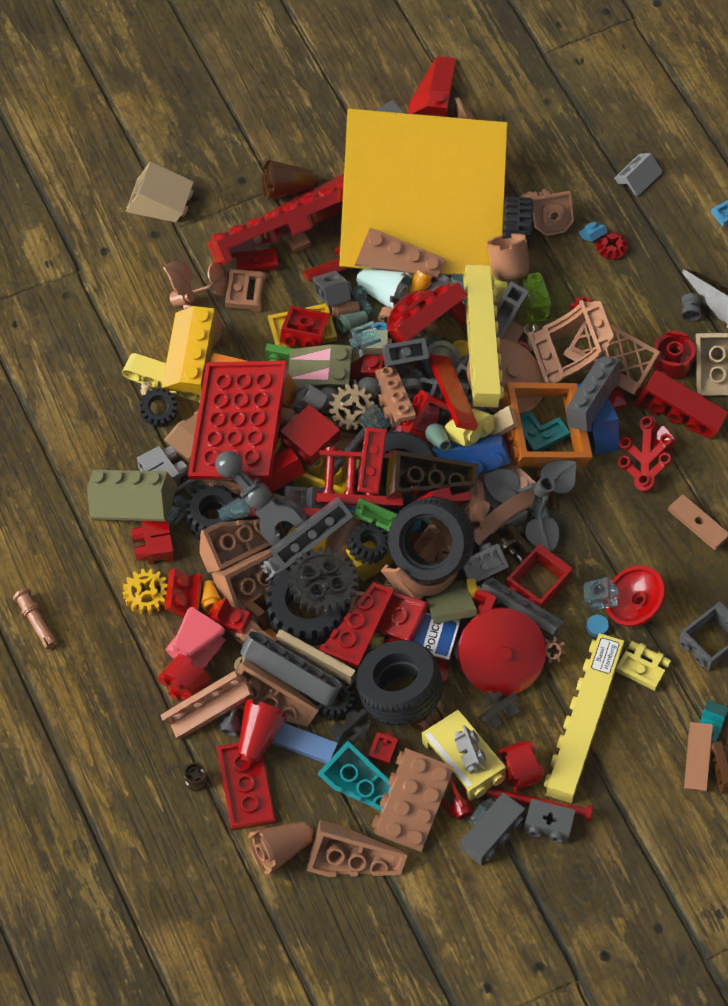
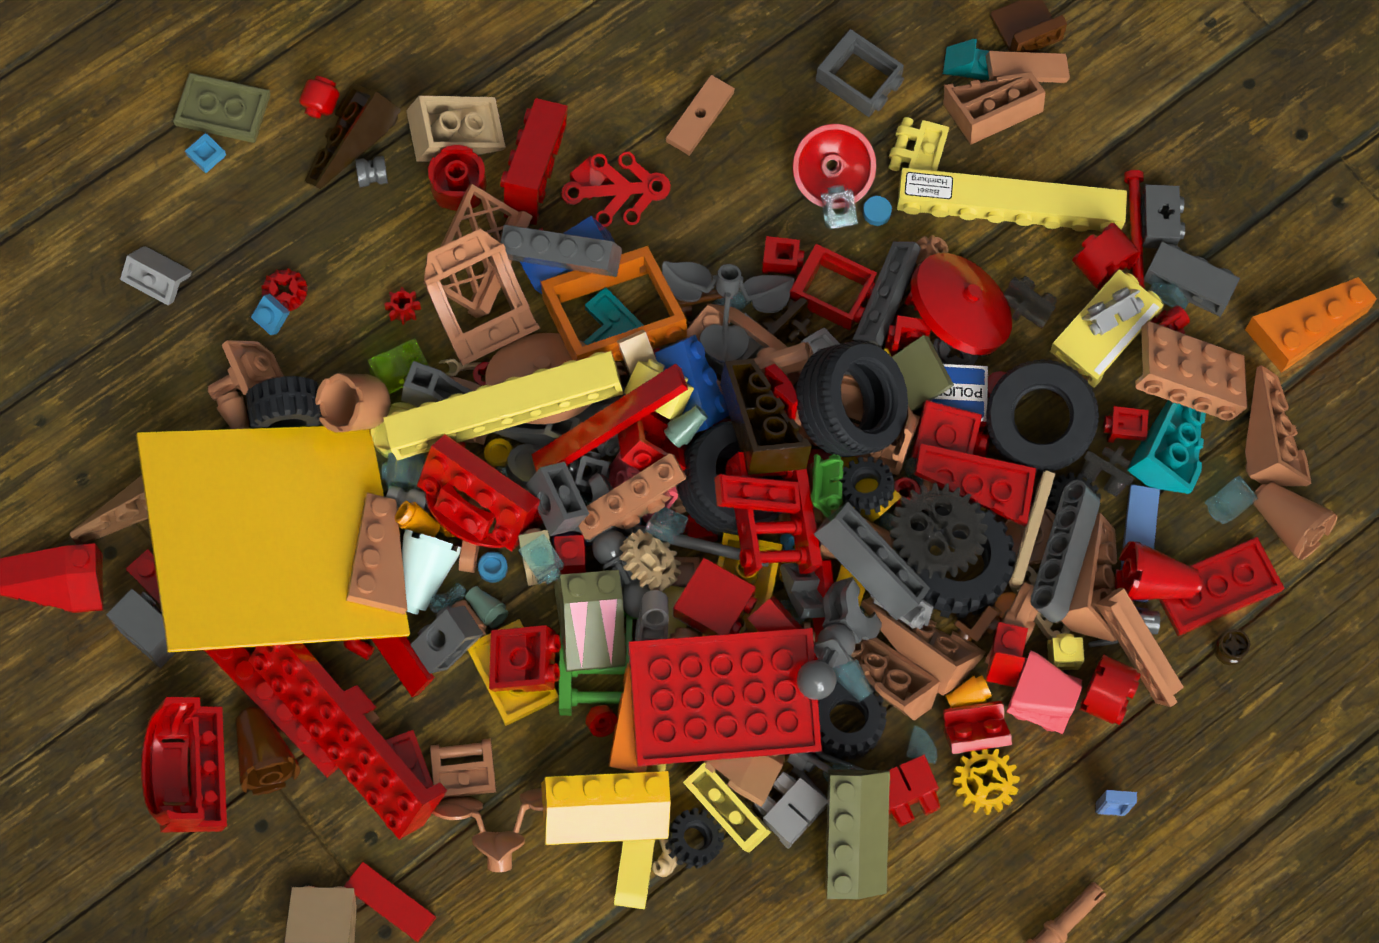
camera: 105 degrees left, 10 degrees up
none -> red piece [141,697,227,832]
none -> red tile [344,862,436,943]
none -> light yellow brick [683,763,772,853]
none -> red brick [762,236,804,275]
none -> red cone [894,477,920,510]
none -> clear light blue tile [906,725,937,764]
none -> nougat wedge [943,72,1045,145]
none -> light yellow brick [1047,633,1084,670]
none -> medium blue tile [1096,790,1137,816]
none -> clear light blue bracket [1205,476,1258,524]
none -> orange wedge [1245,277,1377,373]

